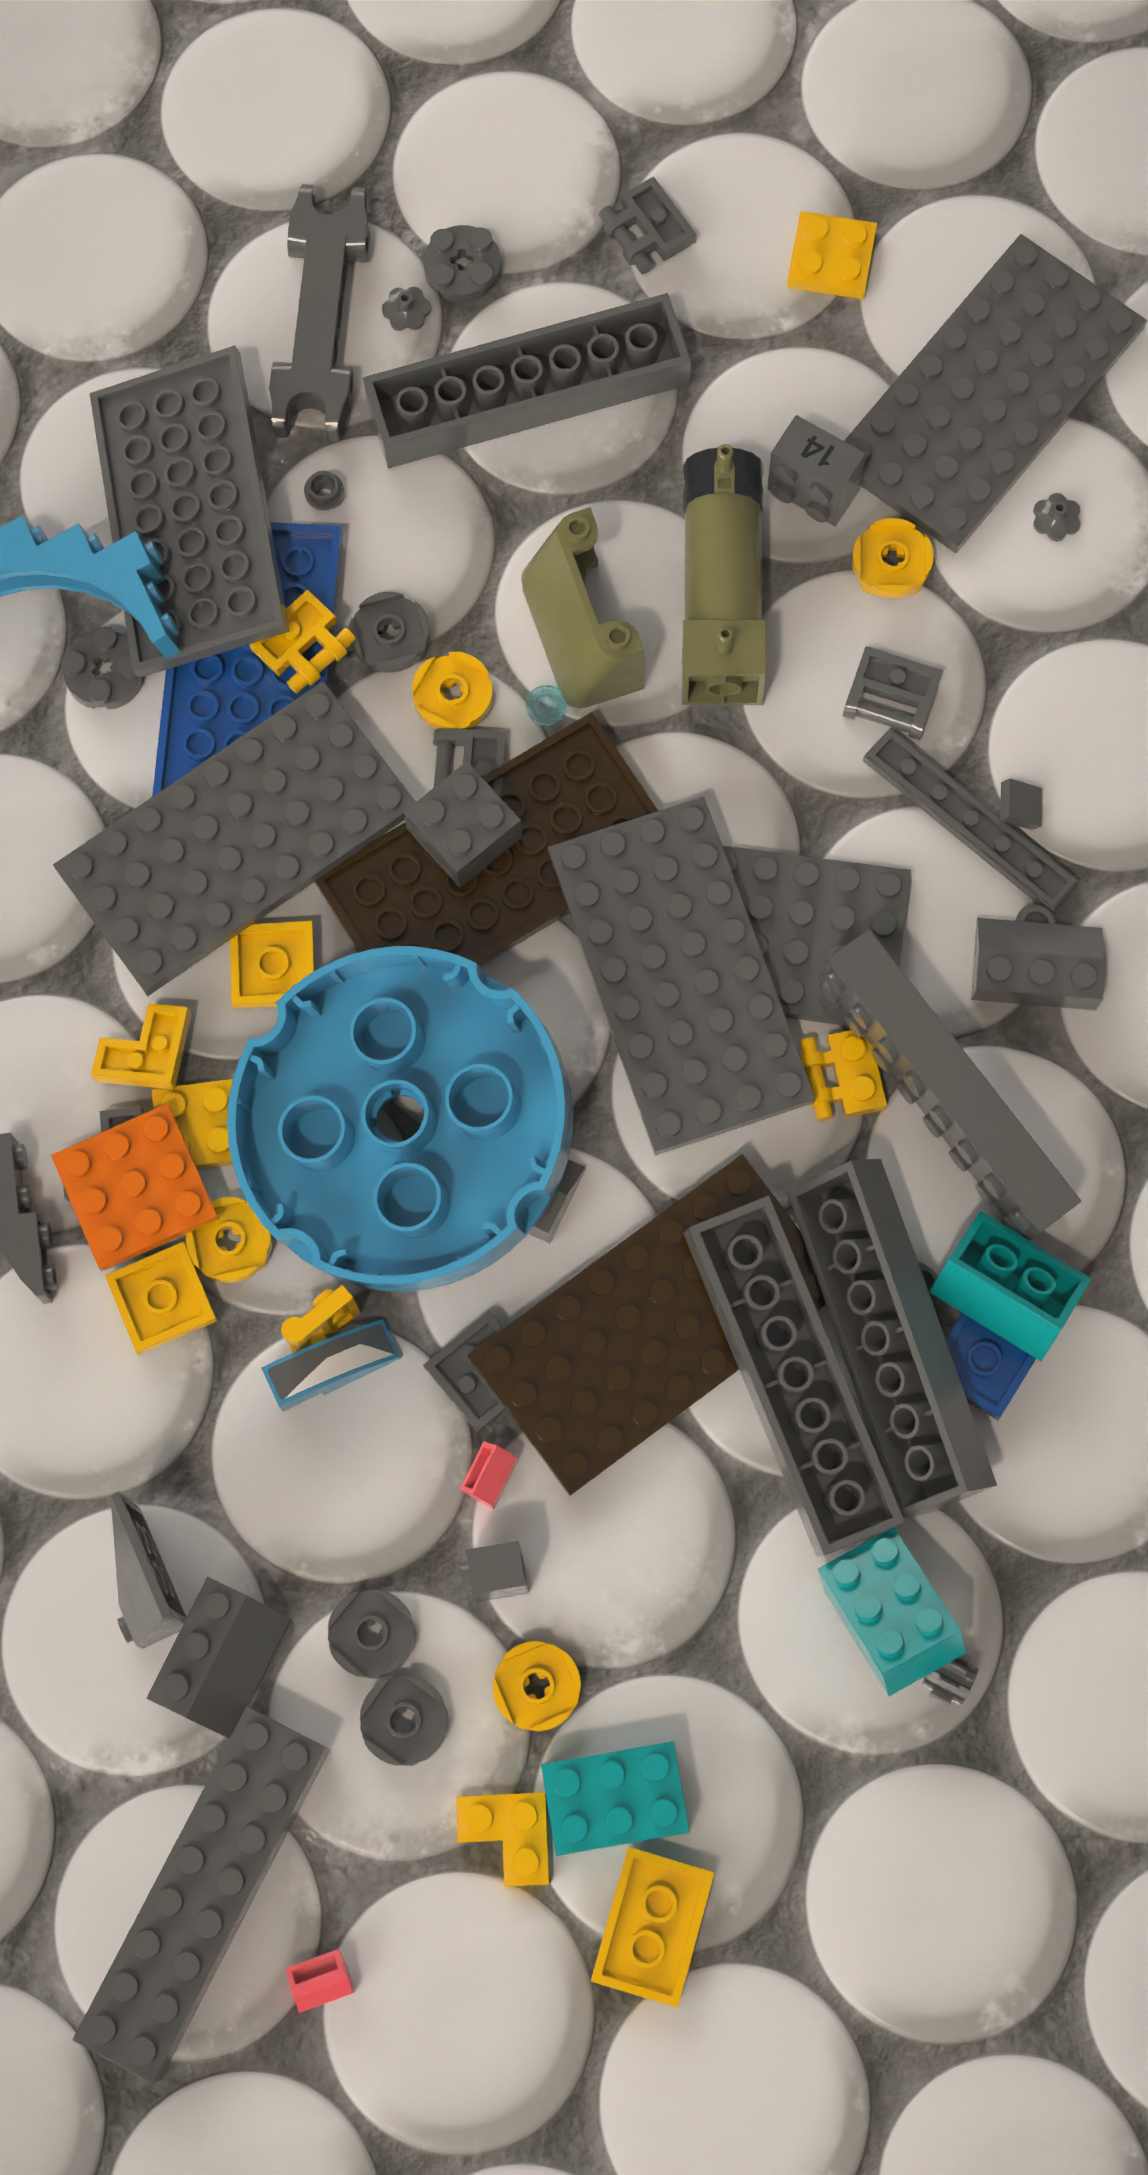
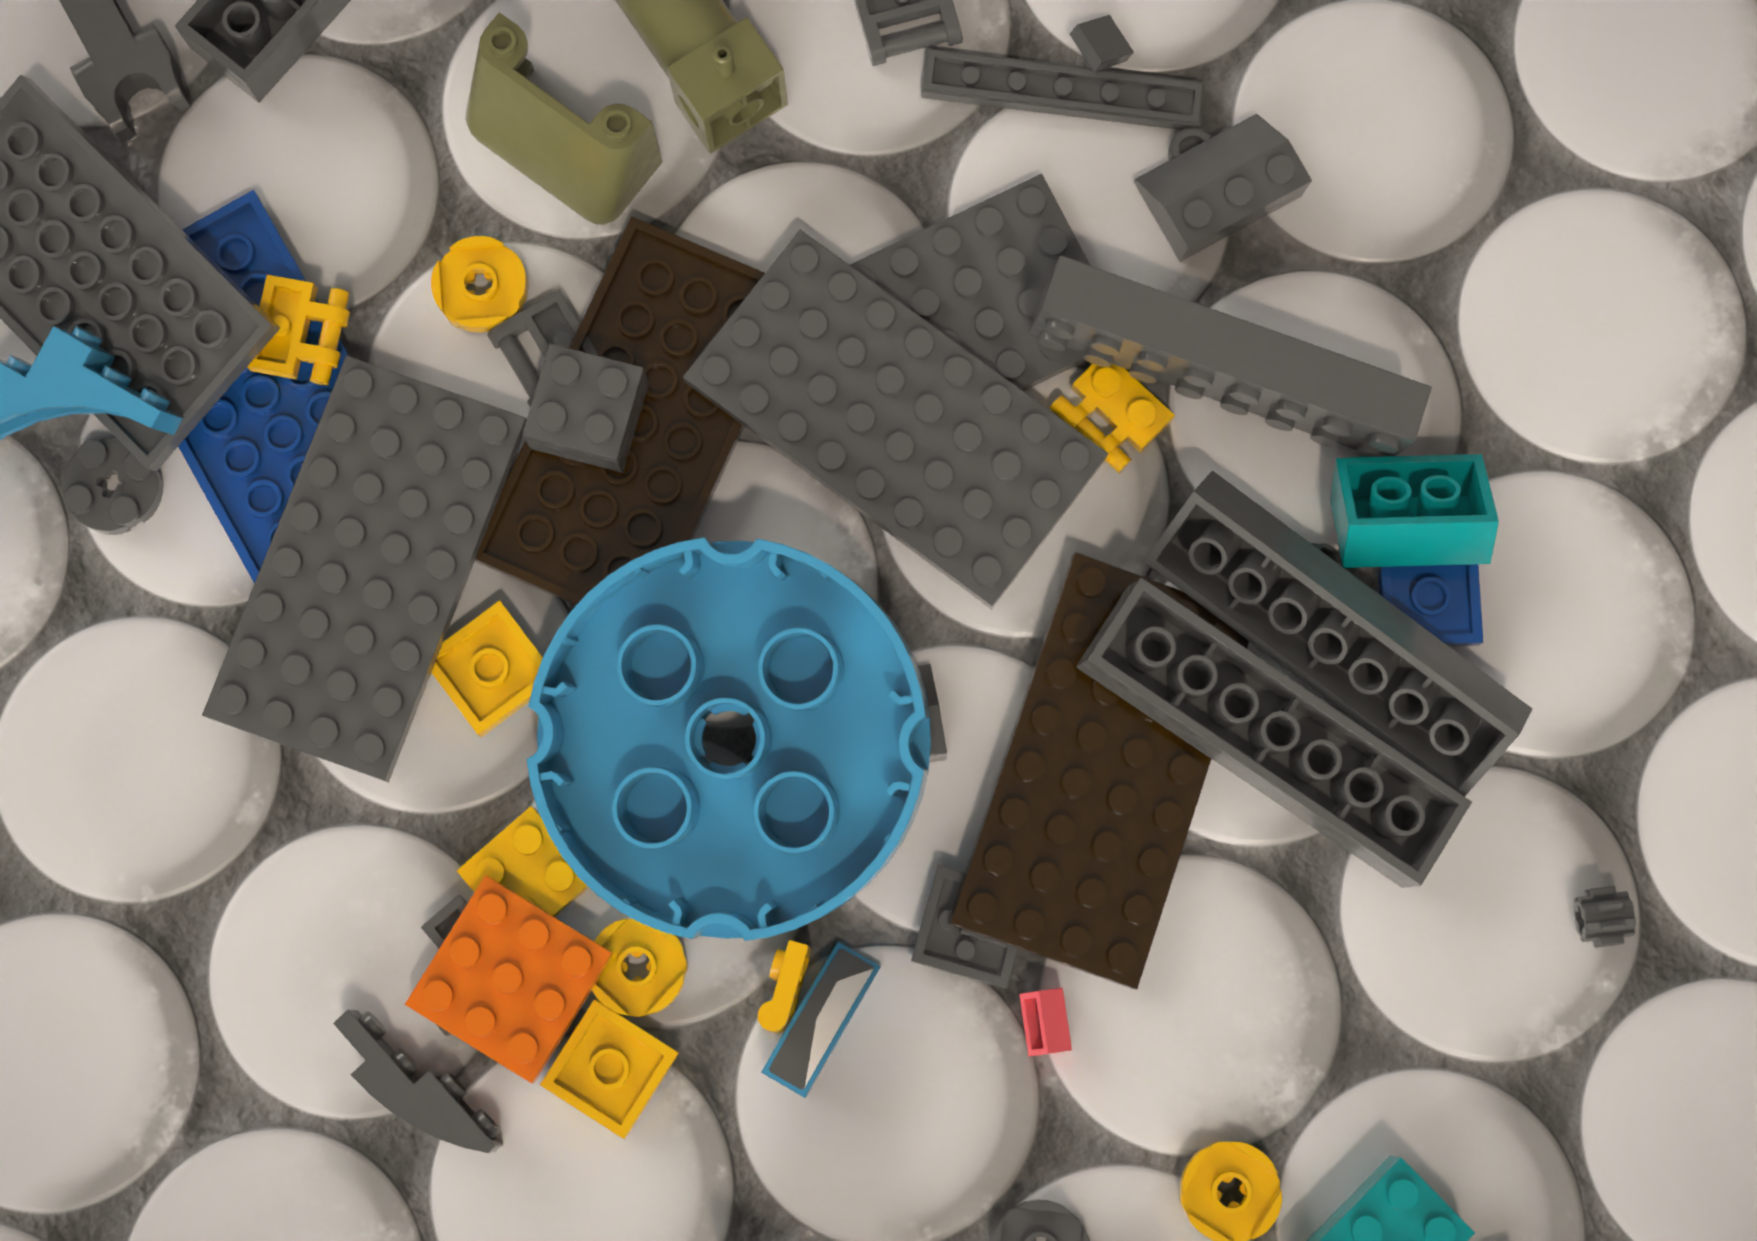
camera: 35 degrees left, 5 degrees up
yellow plate [91,1003,192,1090] -> none
dark grey plate [304,471,344,510] -> none
dark grey plate [349,592,430,673] -> none
dark grey brick [459,1541,529,1602] -> none
clear light blue plate [526,685,566,725] -> none
teal brick [817,1527,966,1696] -> none

